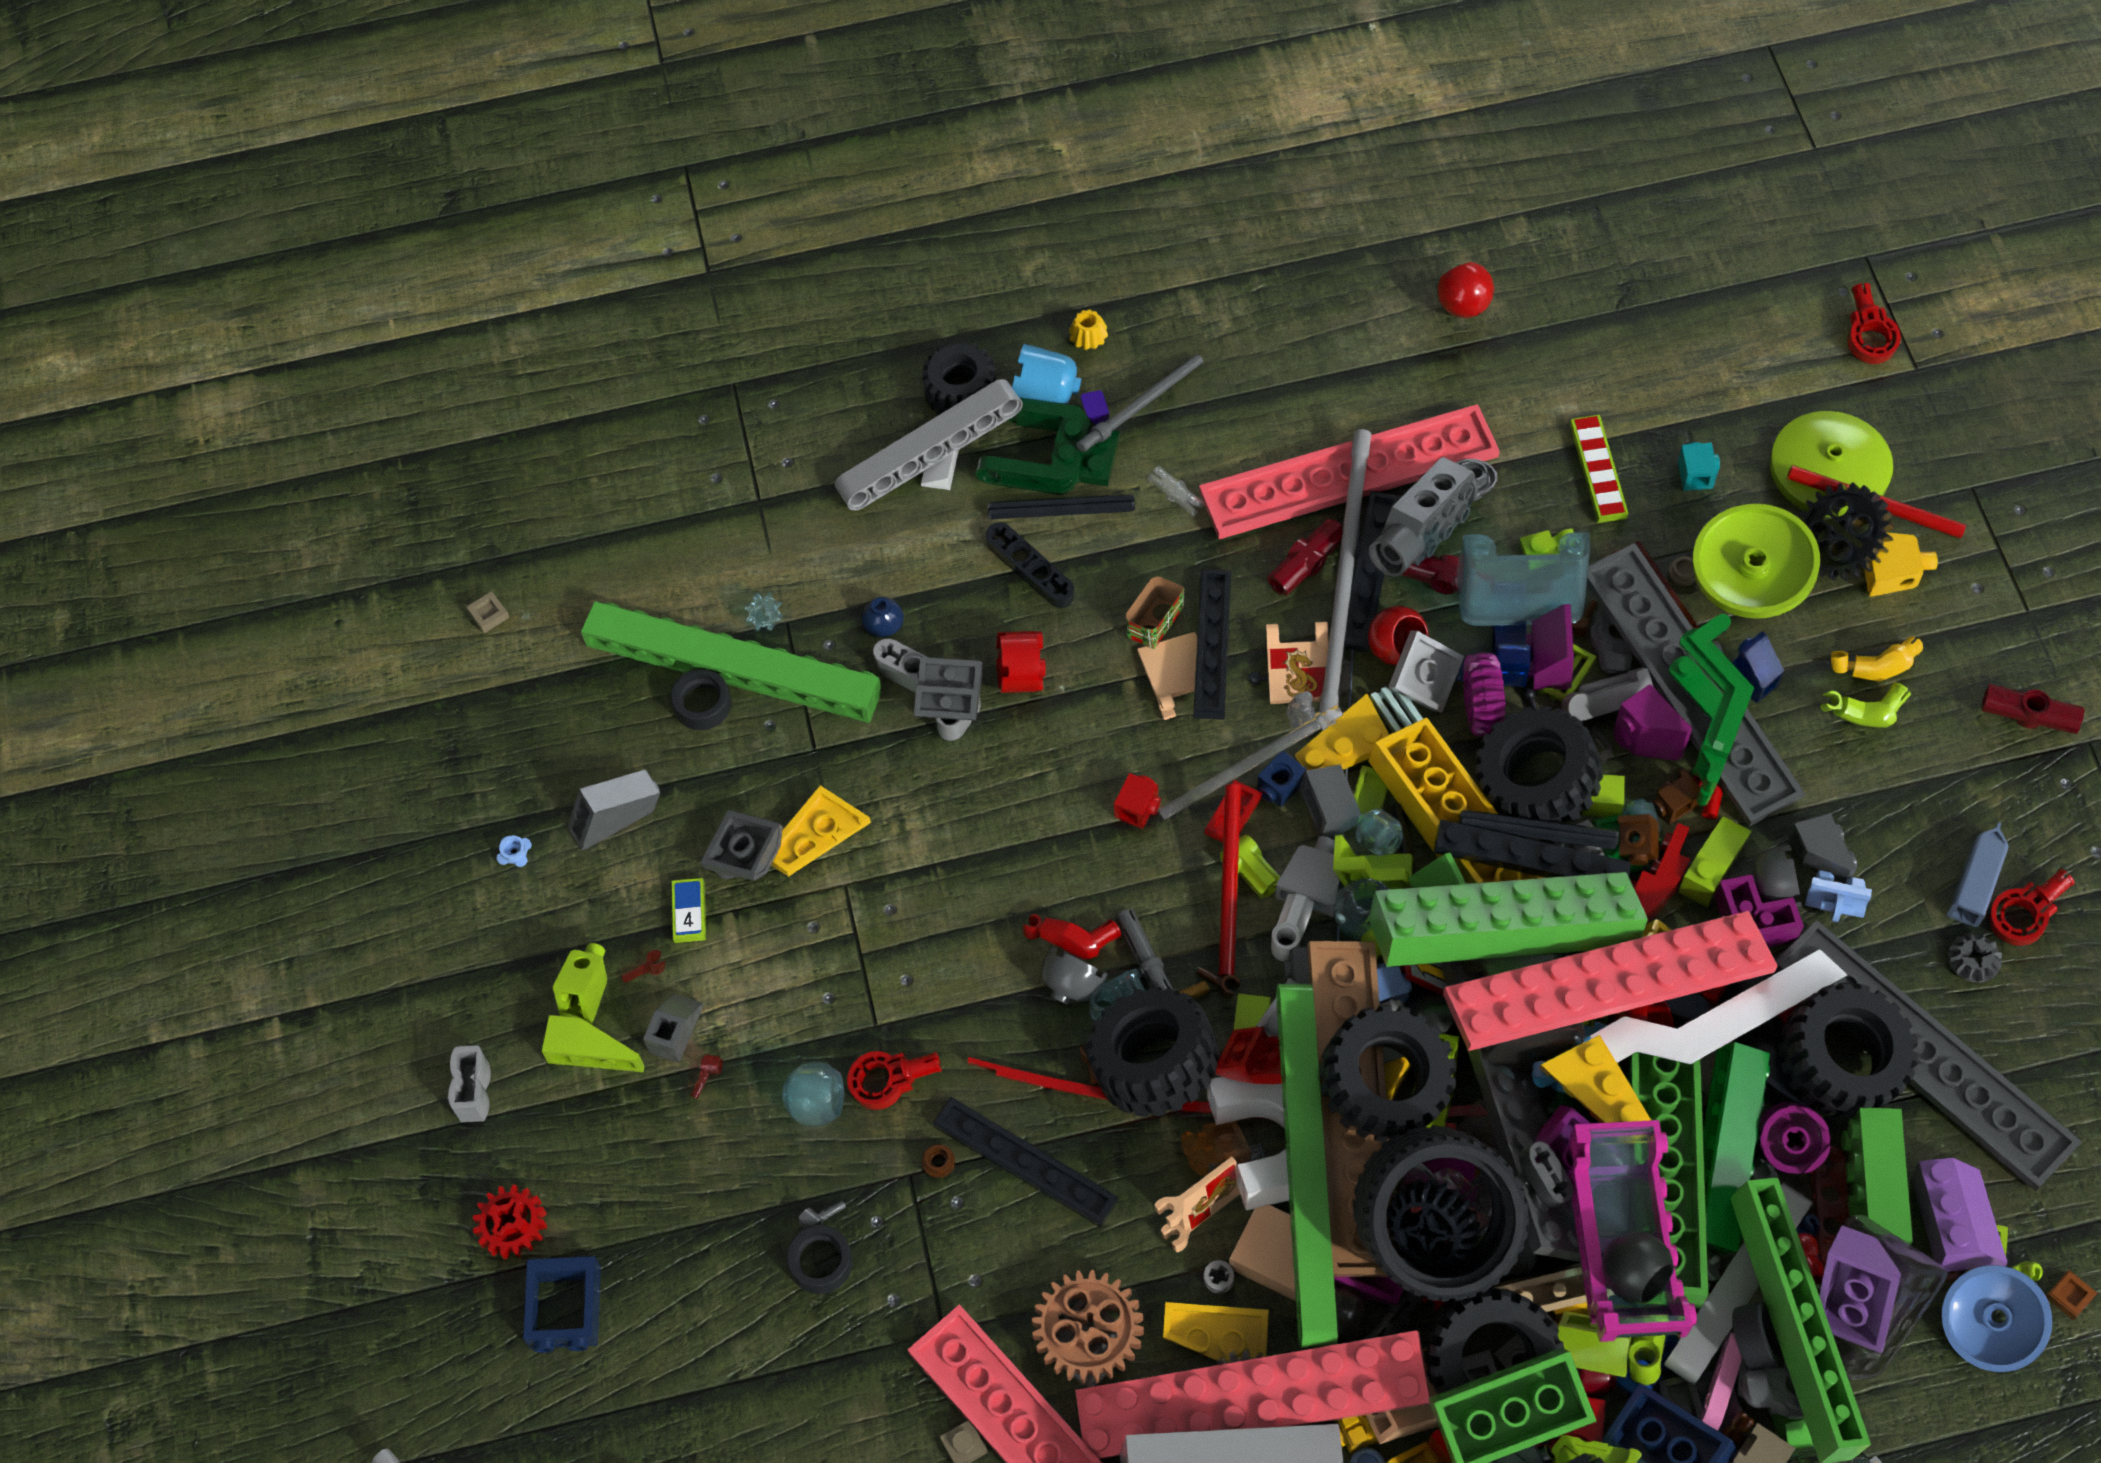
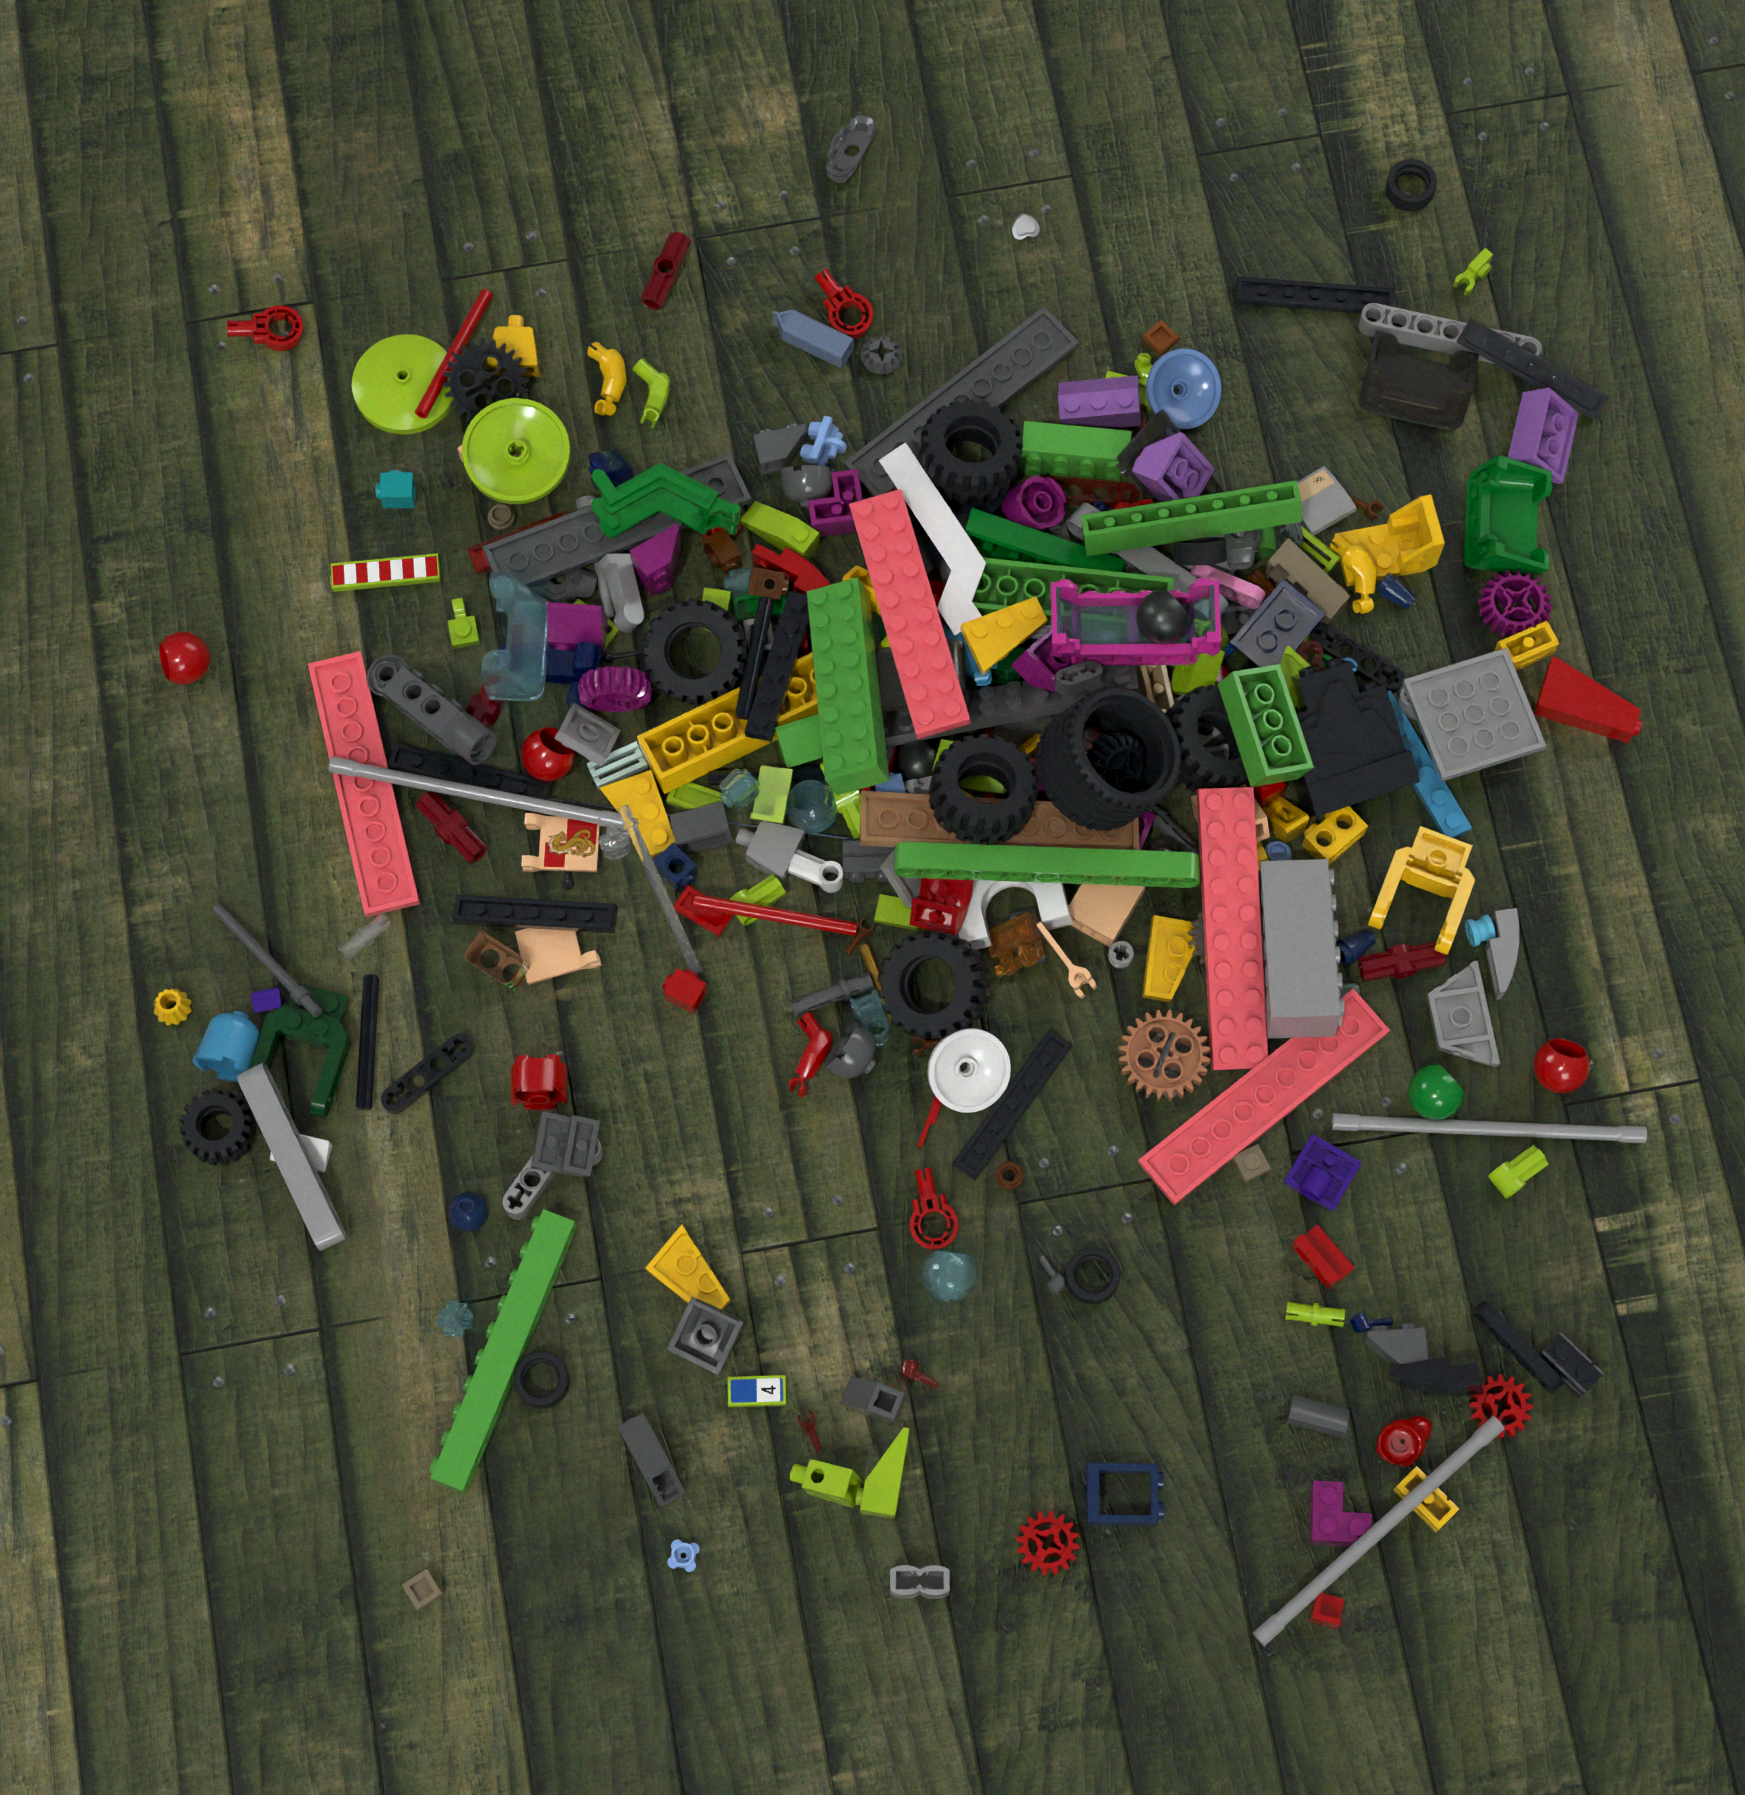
camera: 90 degrees left, 10 degrees up
none -> white dish [928,1028,1011,1113]

